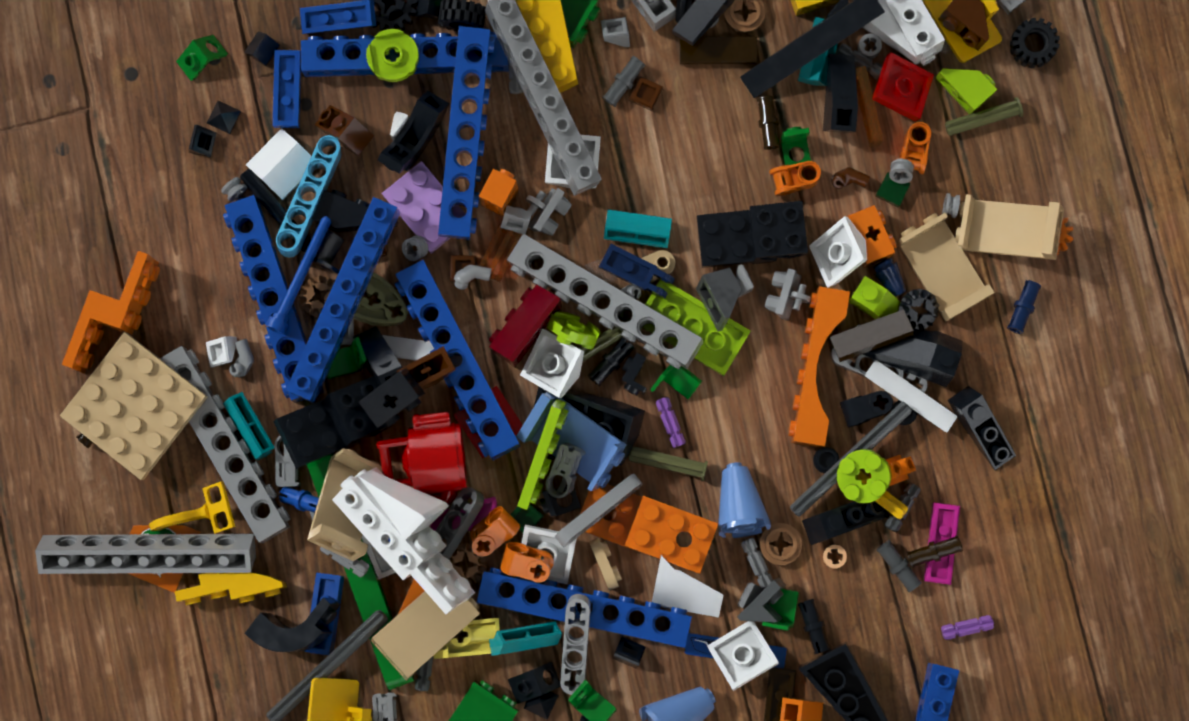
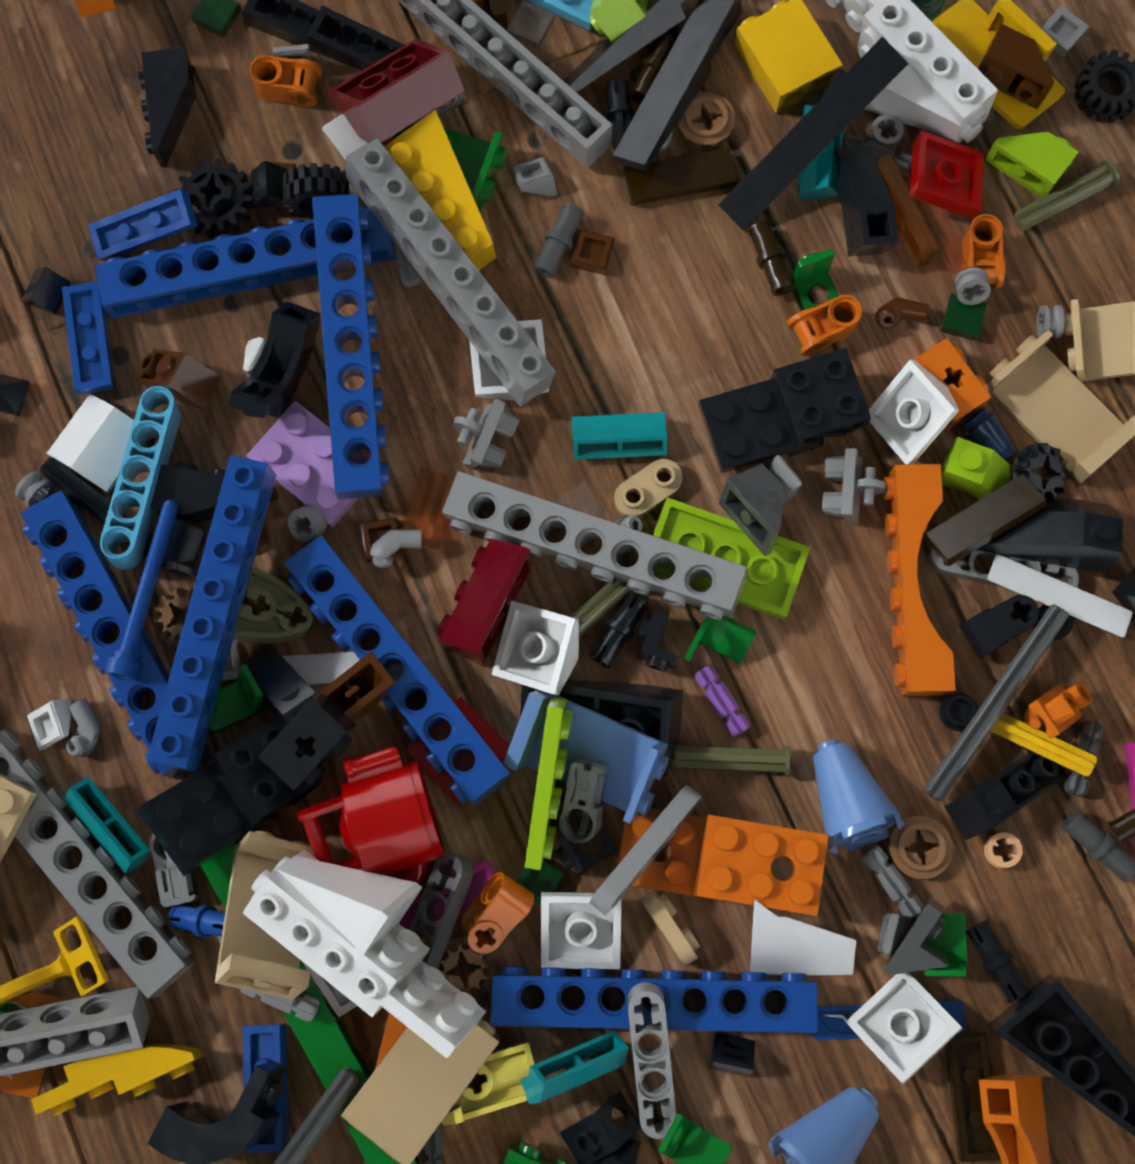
camera: 10 degrees left, 5 degrees down
lime plate [366,29,419,82] -> none
orange brick [479,169,519,217] -> none
light grey plate [500,205,532,234] -> none
orange piece [500,542,554,583] -> none
lime plate [547,312,600,350] -> none
dark blue hinge [599,244,675,299] -> none
lime plate [837,449,892,503] -> none

